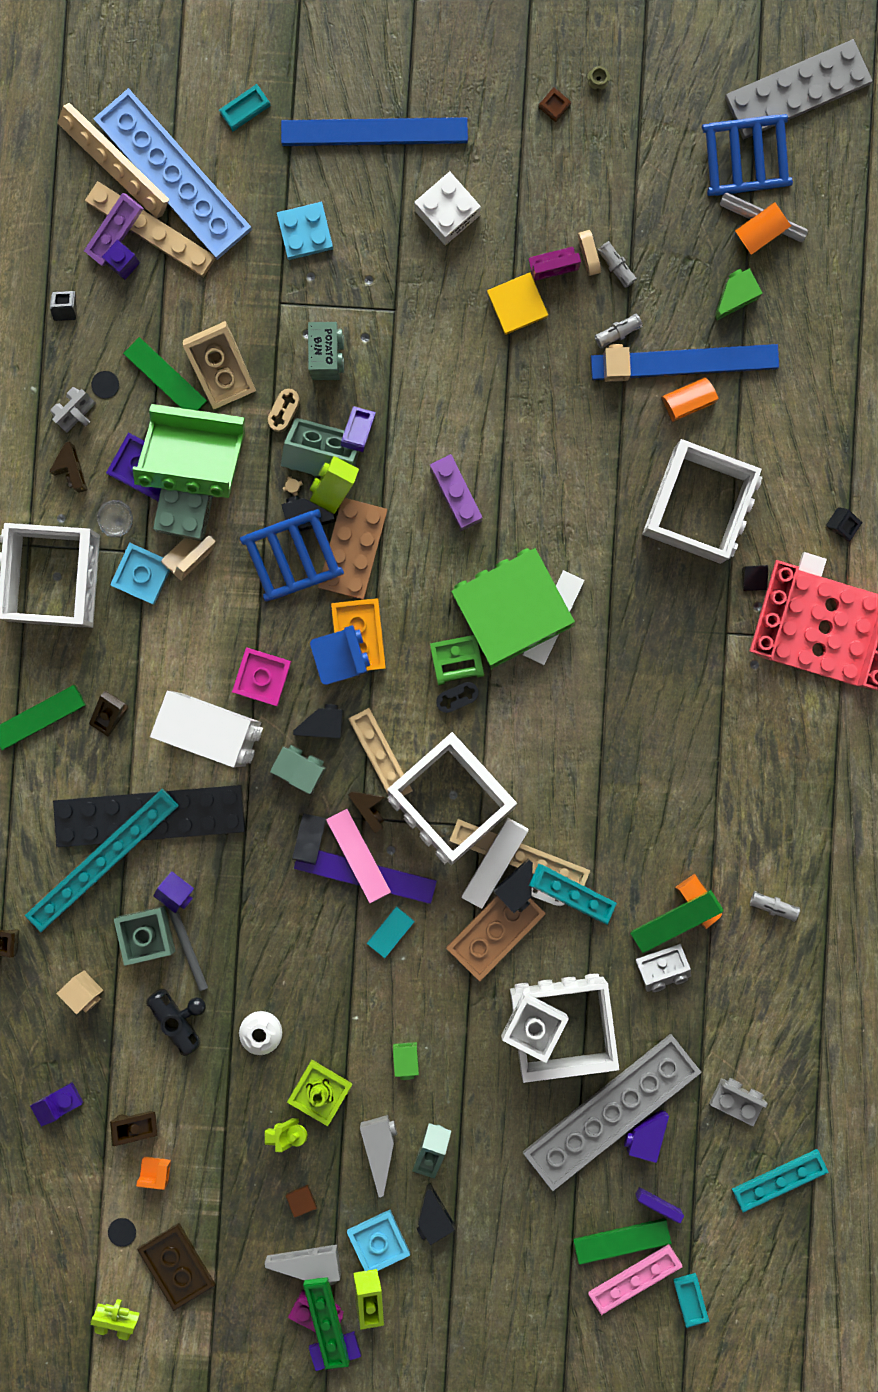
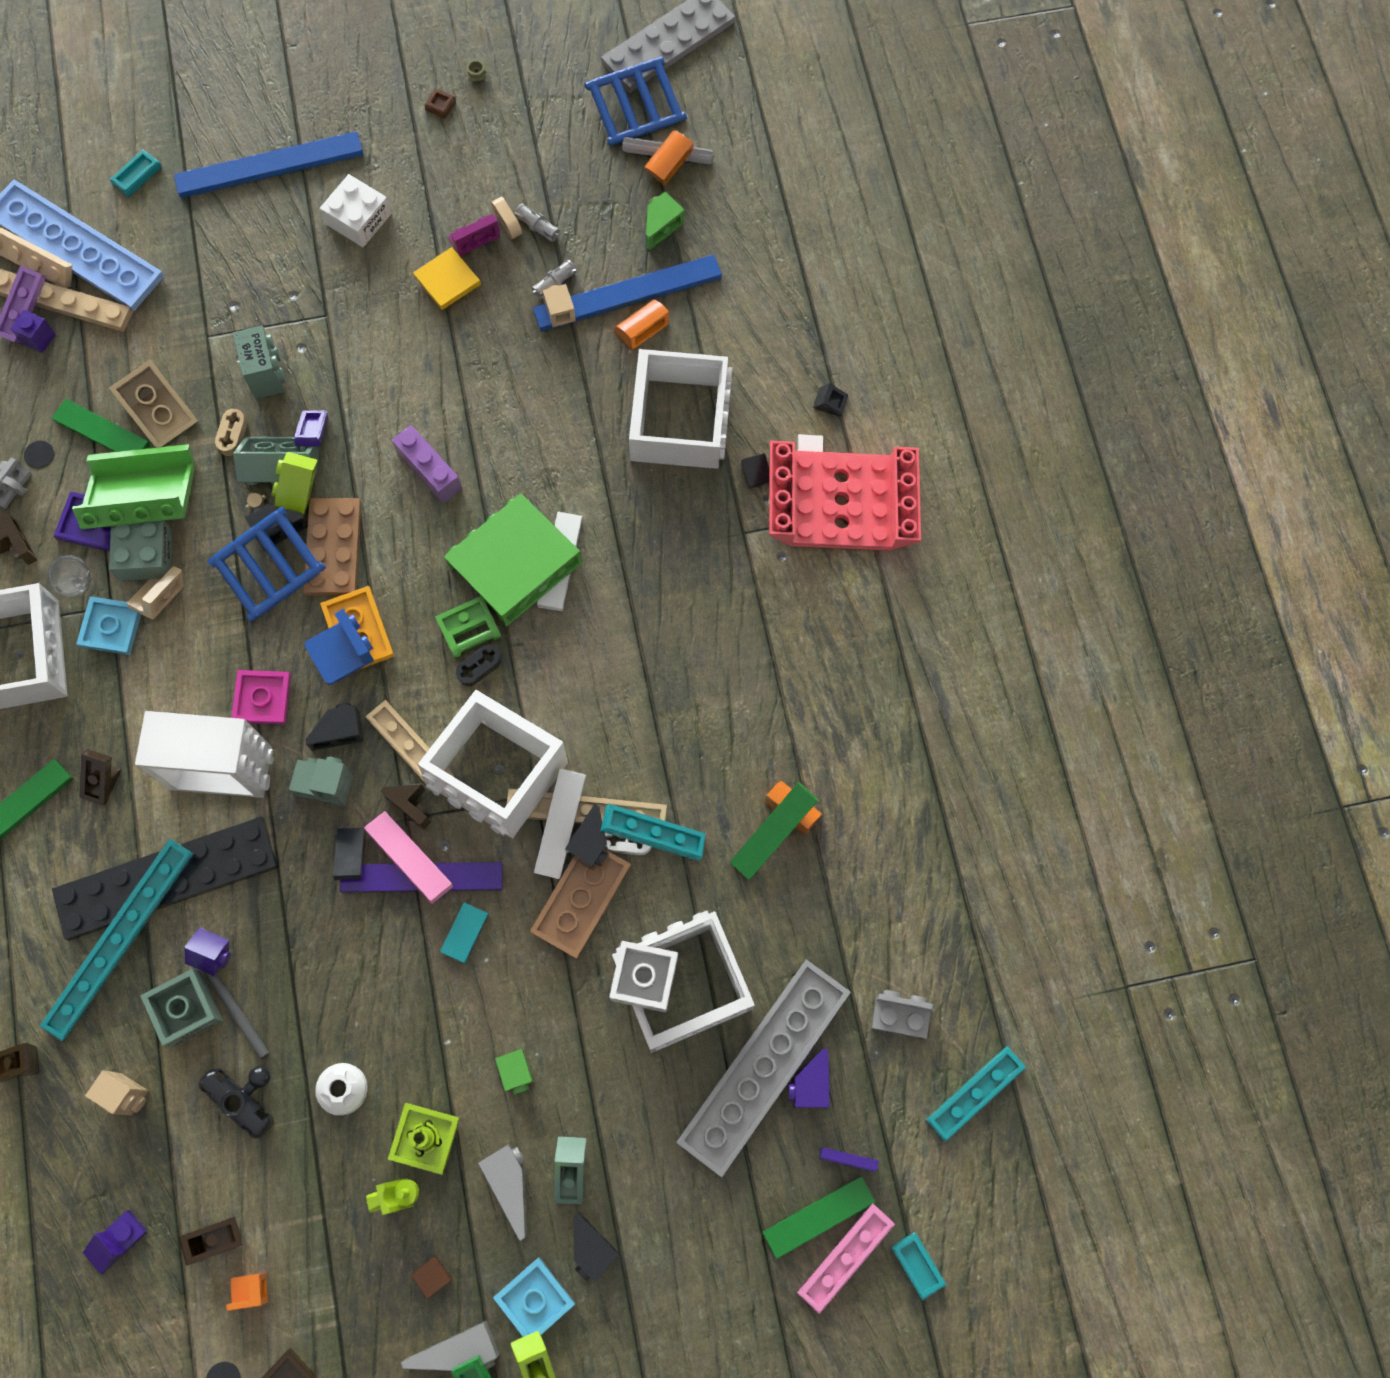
camera: 20 degrees left, 15 degrees down
medium azure plate [277,202,333,260] -> none
bracket [636,944,691,992] -> none
light grey pin [750,891,800,922] -> none

